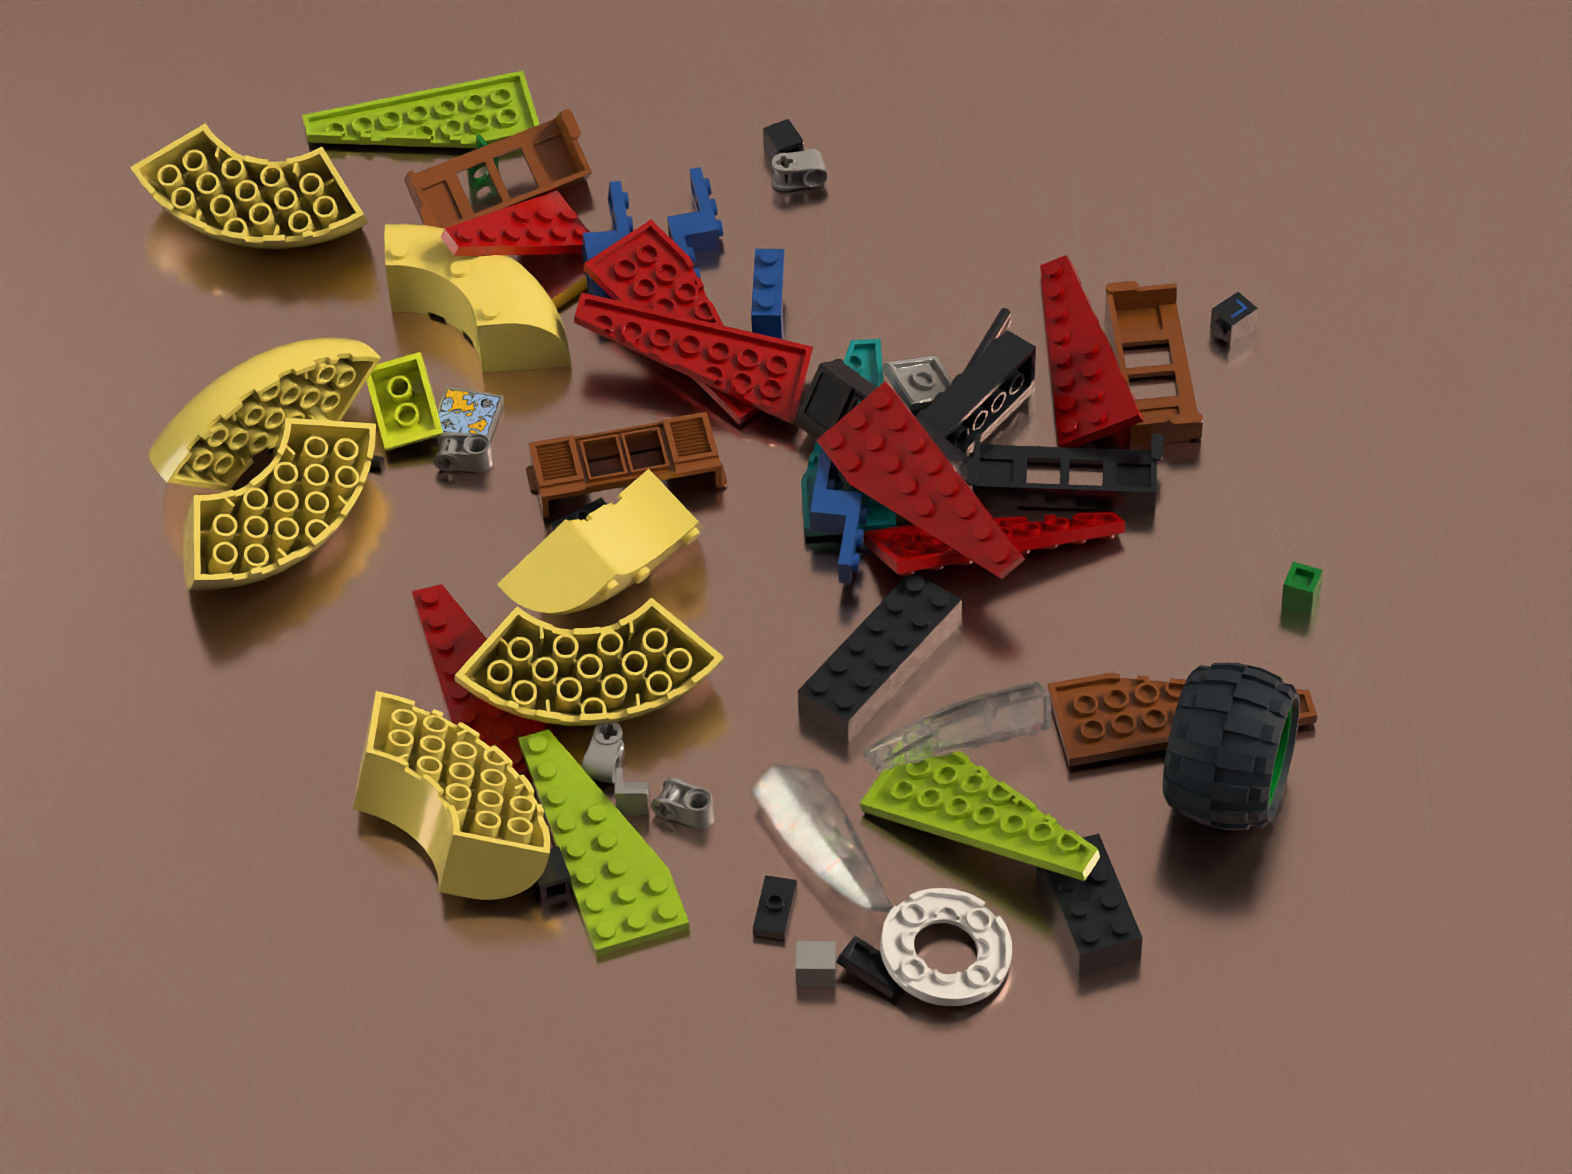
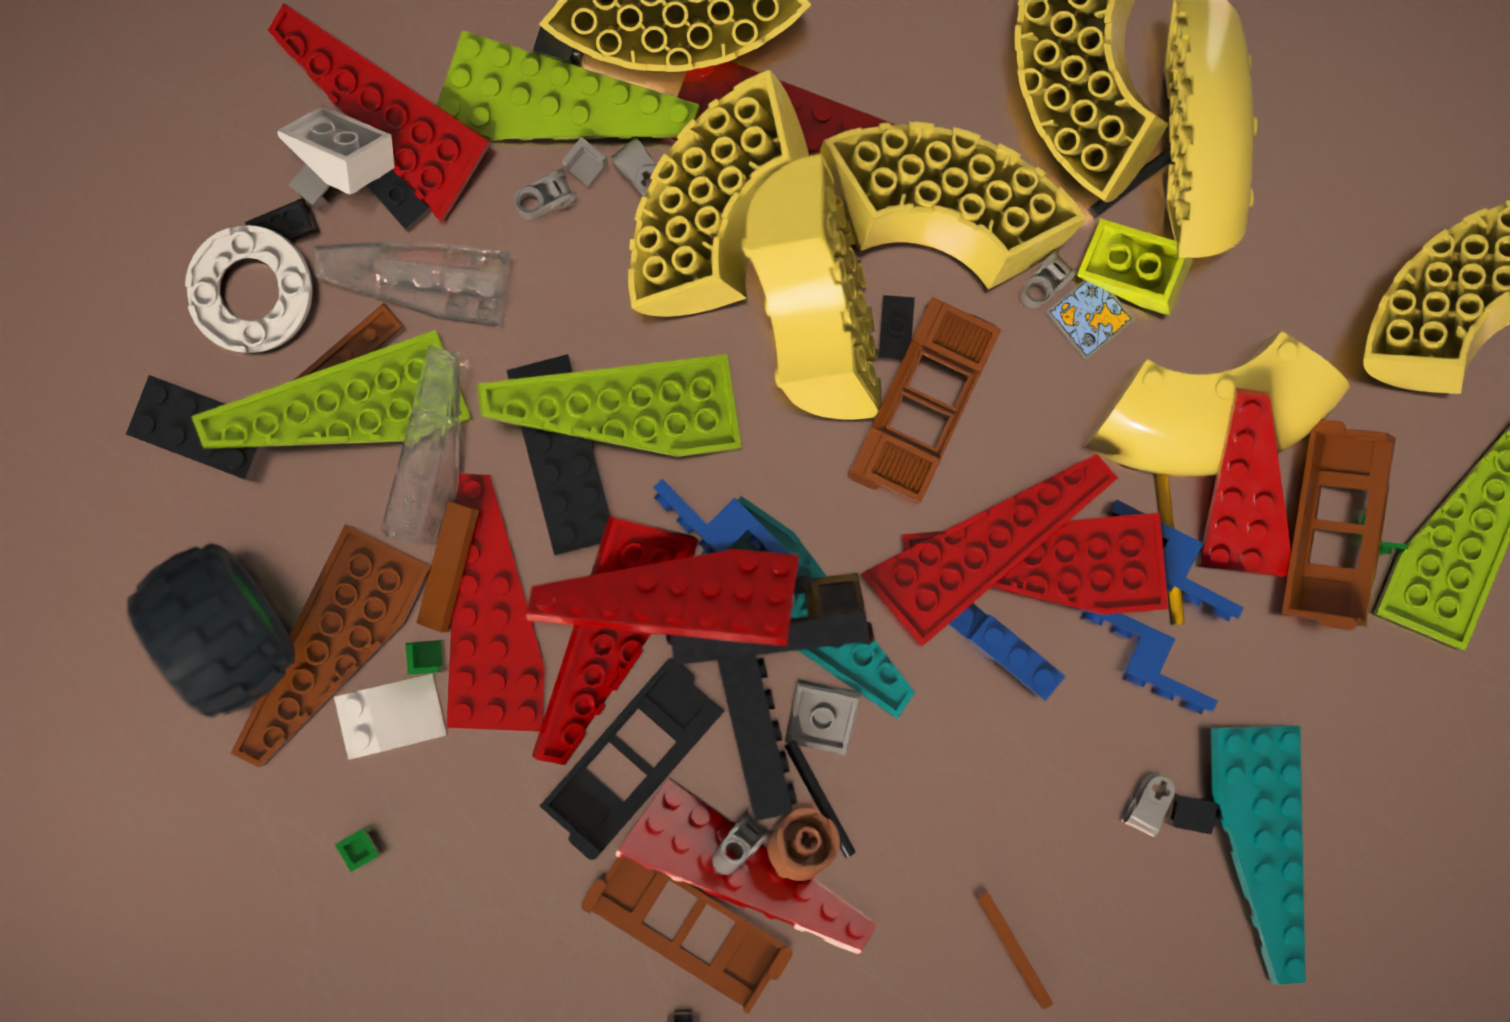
camera: 125 degrees right, 35 degrees up
none -> red wing [268,3,492,221]
none -> white slope [277,105,395,194]
none -> dark orange tile [294,303,406,380]
none -> white slope [334,673,448,760]
none -> green panel [405,640,445,675]
none -> dark orange tile [416,501,479,632]
none -> red wing [446,474,546,732]
none -> lime wing [477,354,742,457]
none -> light grey piece [712,812,771,875]
none -> nougat brick [767,808,840,881]
none -> light yellow brick [820,122,1086,289]
none -> dark orange tile [975,888,1054,1009]
none -> teal wing [1211,725,1306,985]

